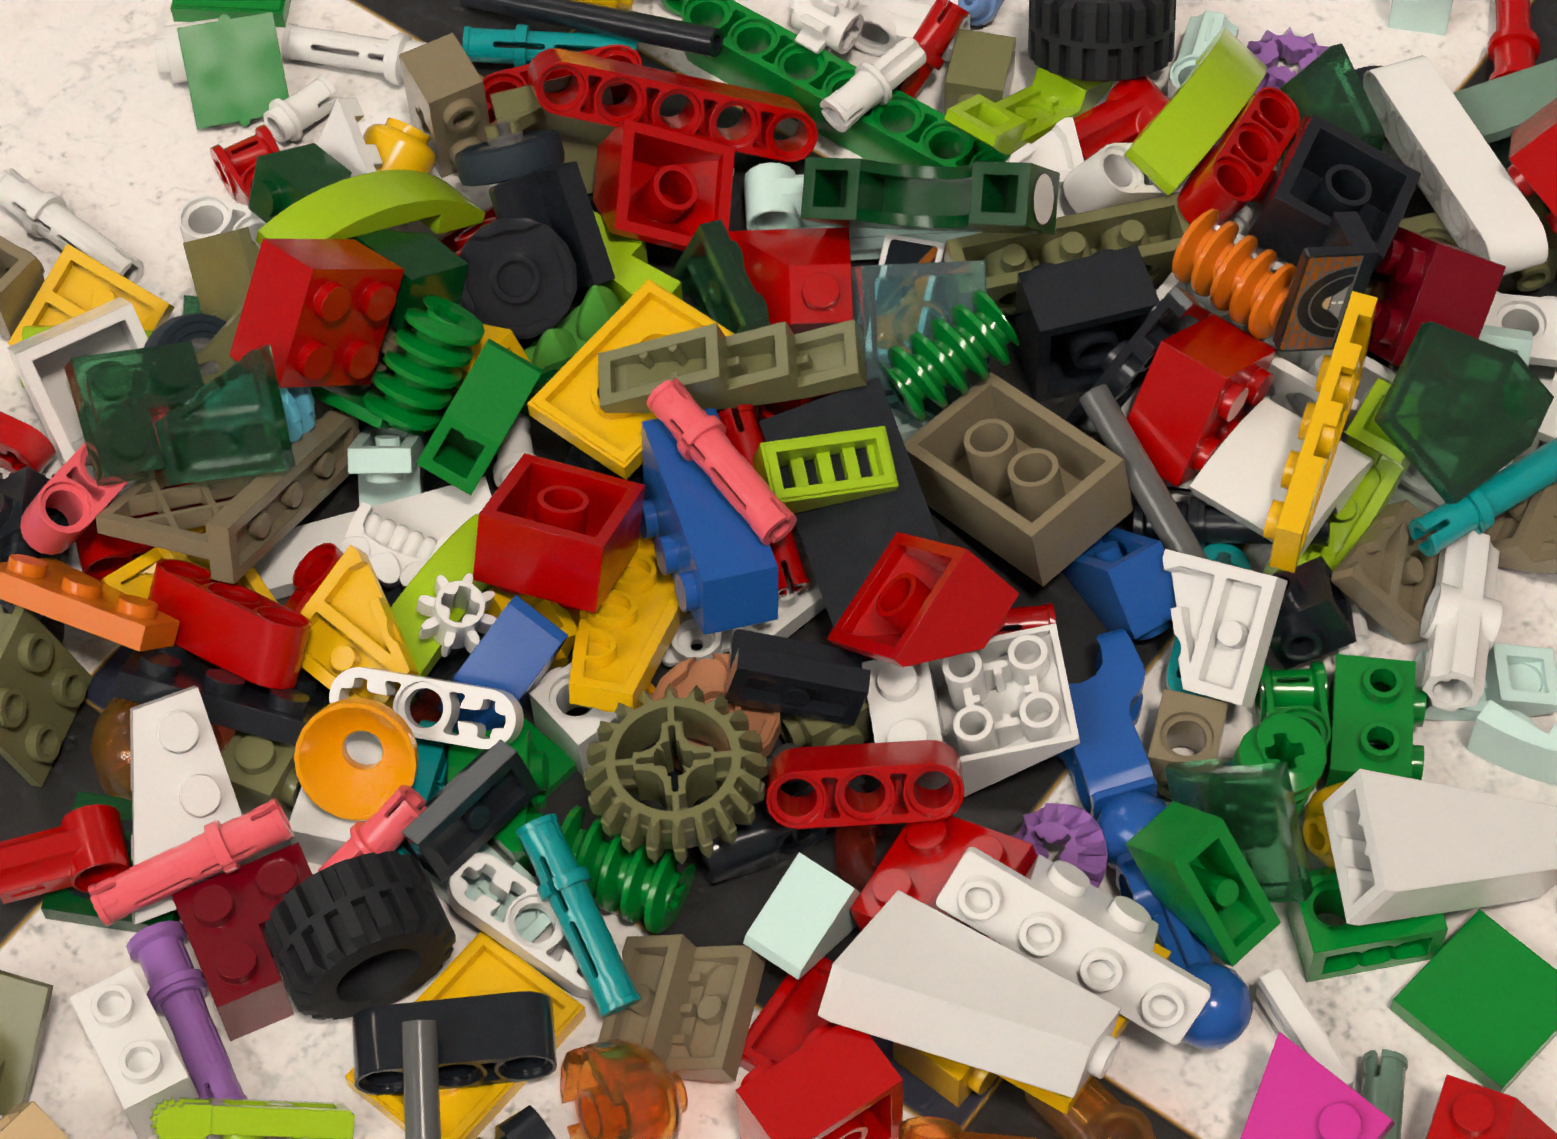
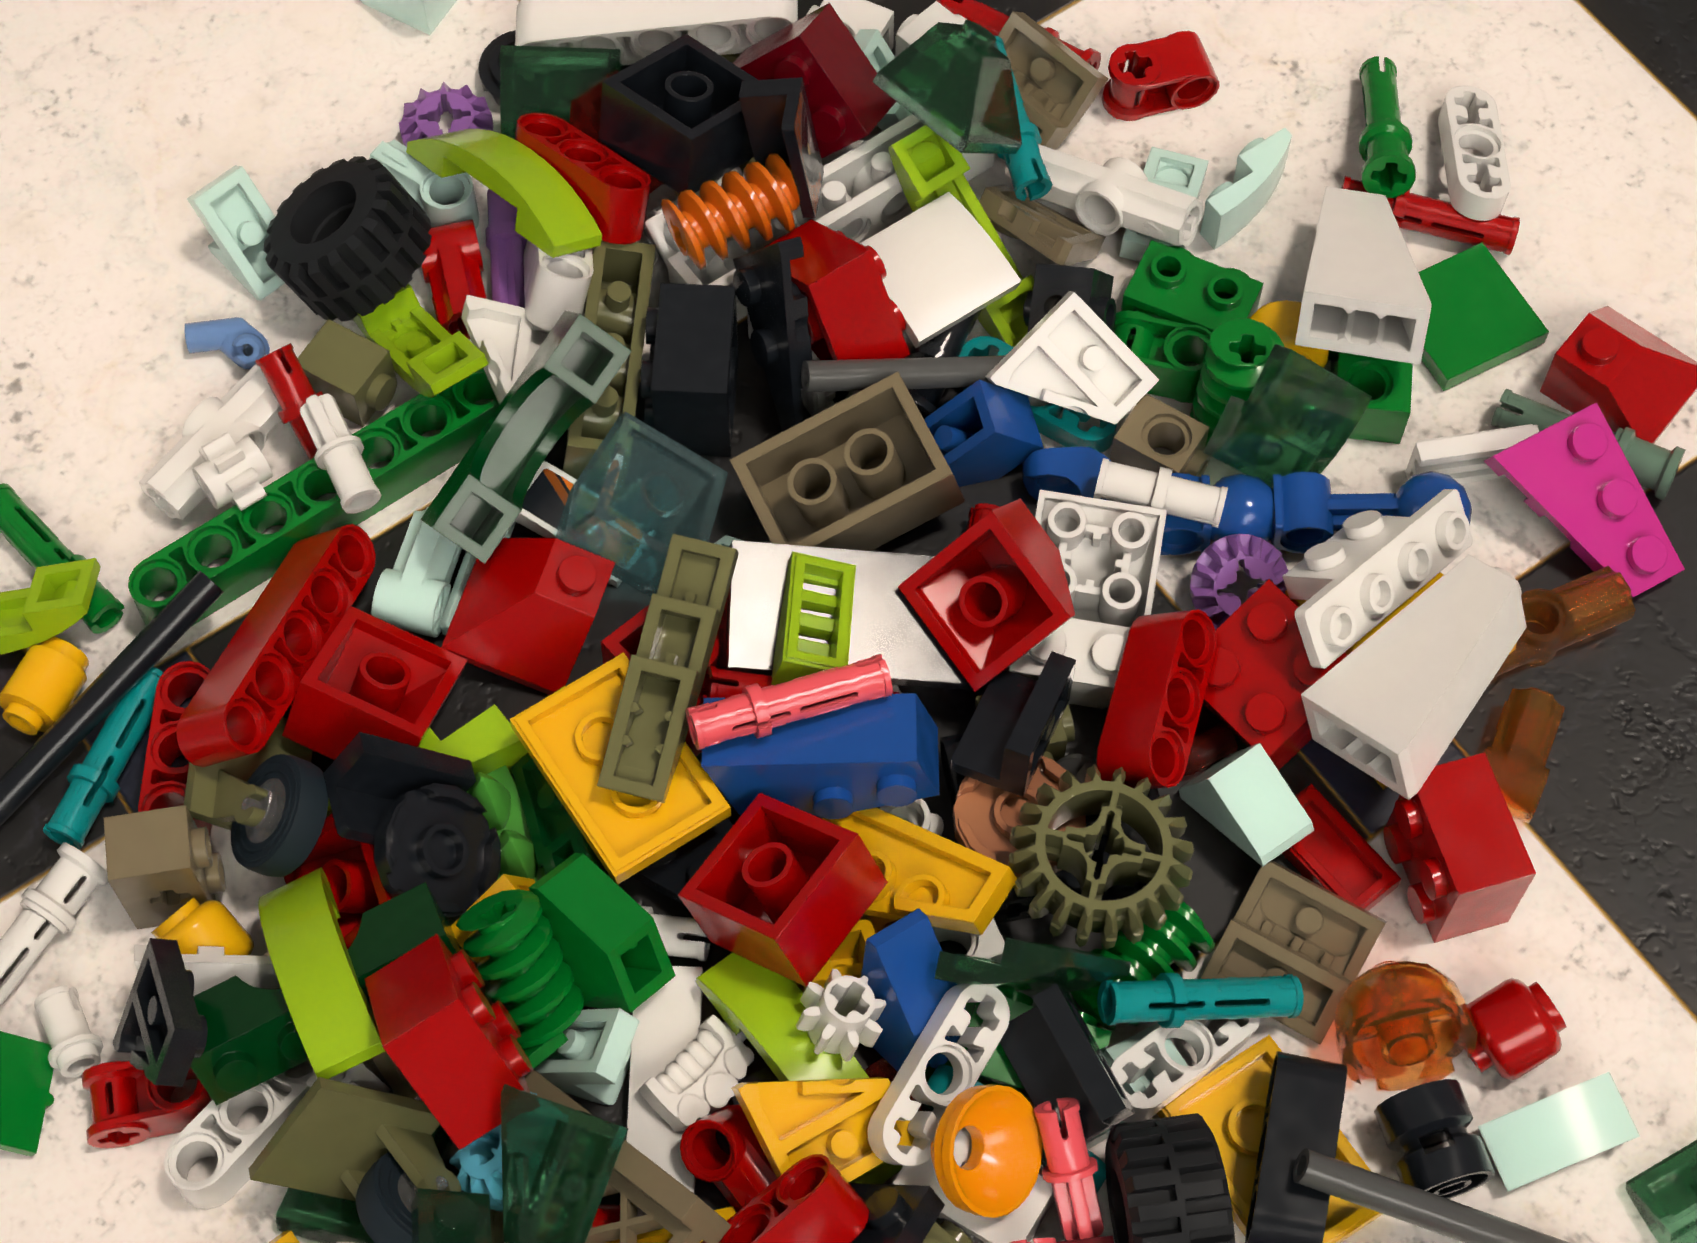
camera: 75 degrees left, 5 degrees up
clear green wing [670,219,771,334] -> none
green piece [878,290,1020,422] -> none
green slope [1125,801,1281,967] -> none
yellow wing [1263,291,1378,573] -> none
none -> black wing [113,938,208,1087]
none -> clear green slope [934,937,1131,993]
none -> white pin [1094,458,1228,528]

